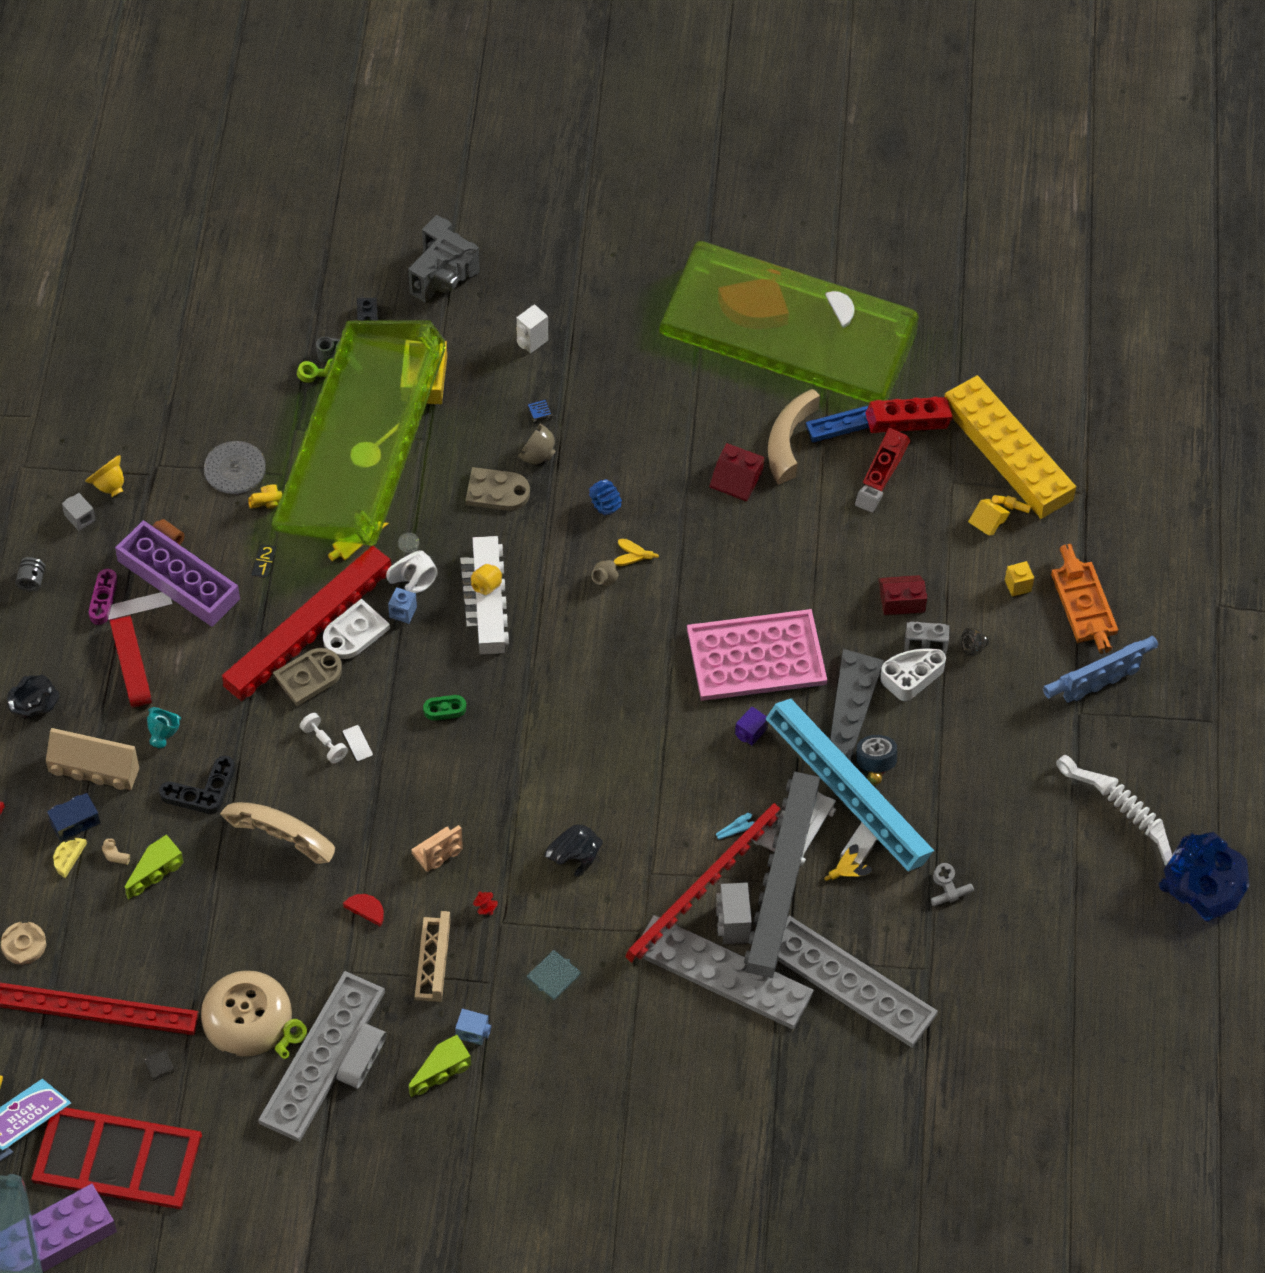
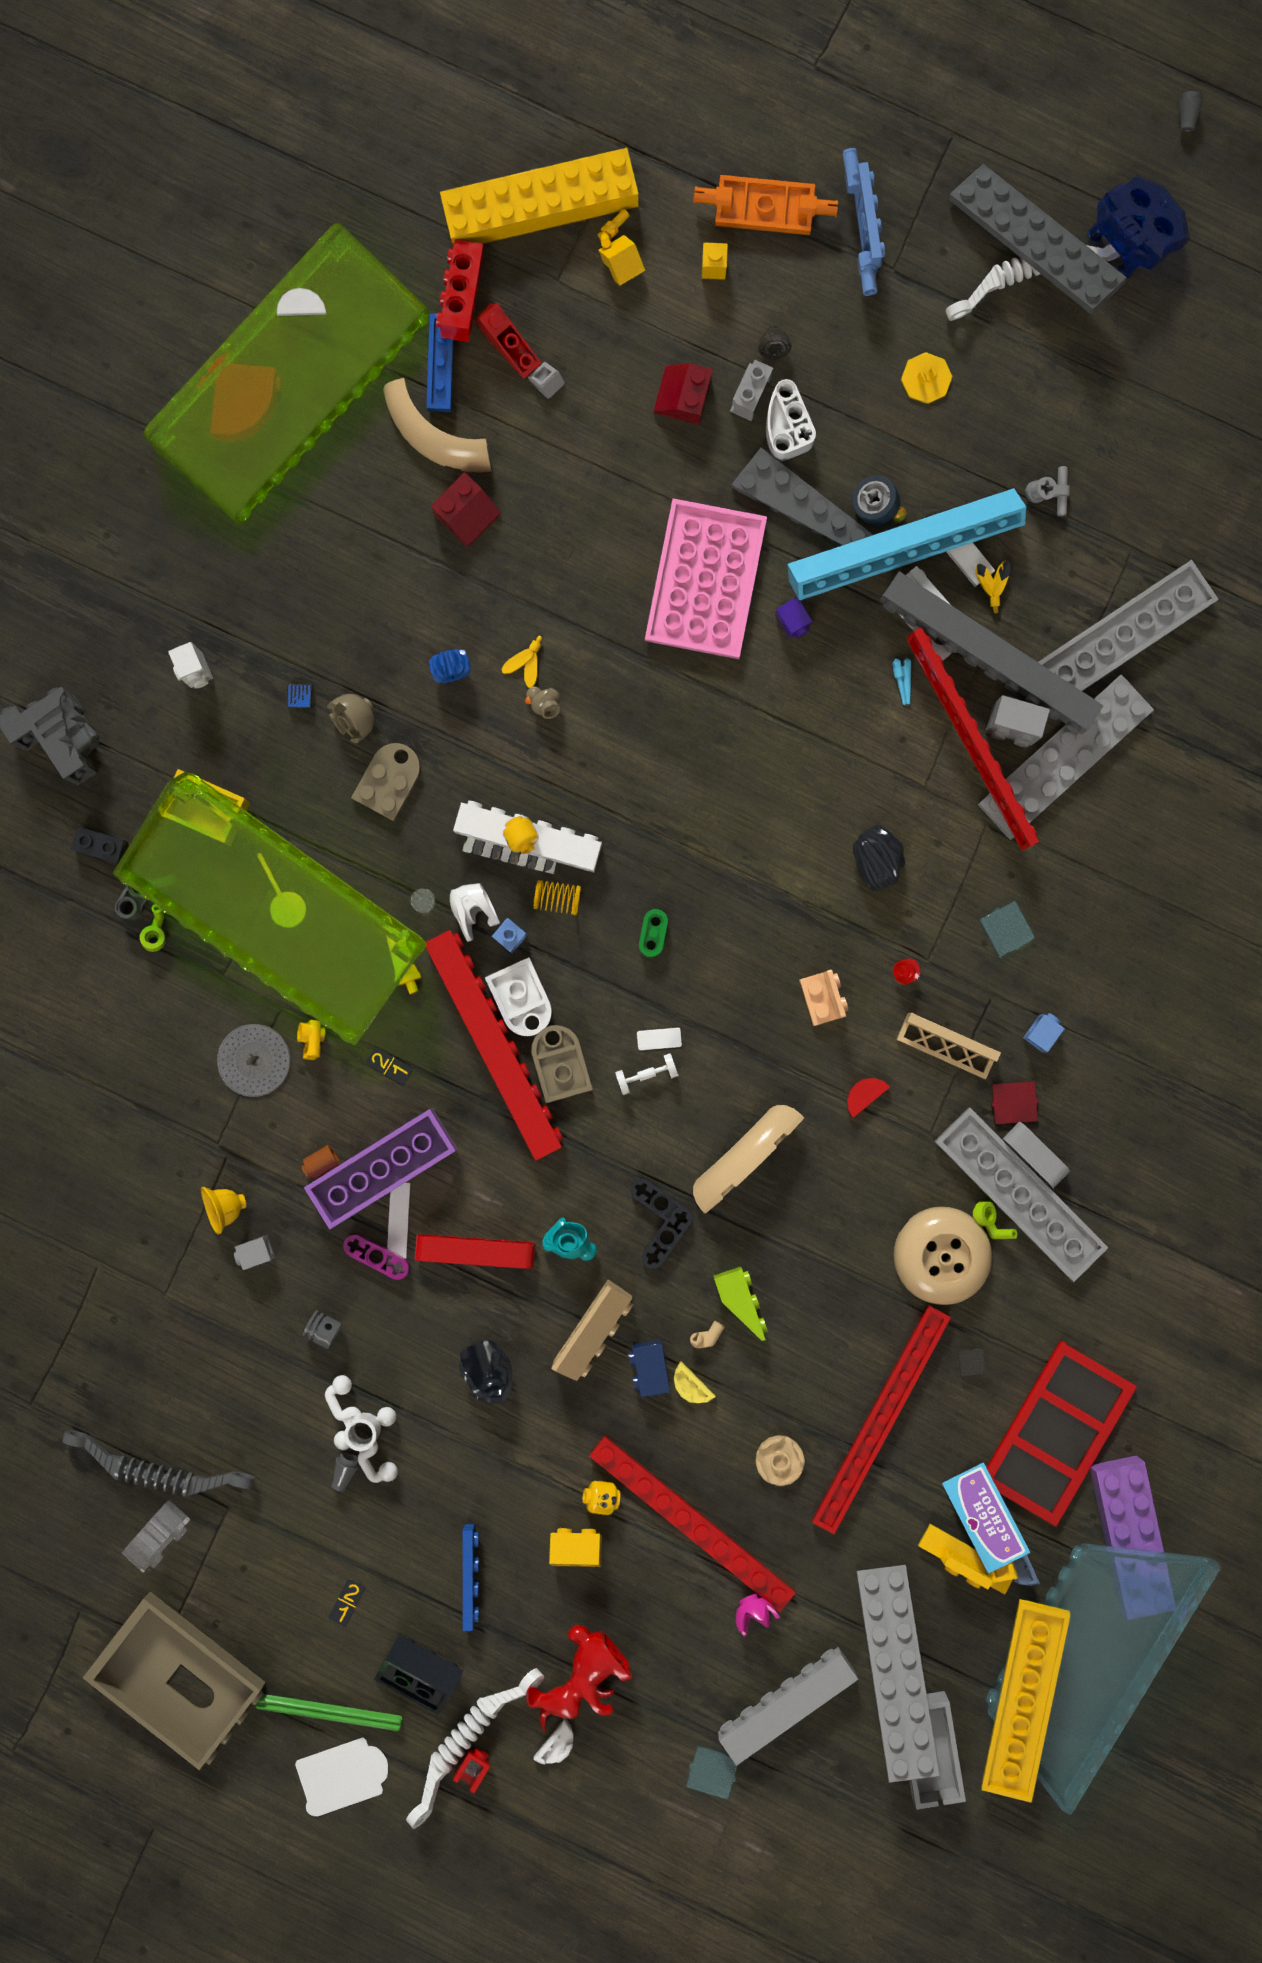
camera: 65 degrees left, 30 degrees up
lime slope [409,1035,471,1097] -> none
none -> yellow piece [534,880,581,915]
none -> yellow piece [901,352,952,404]
none -> dark grey plate [949,164,1127,315]
none -> dark red piece [991,1081,1039,1124]

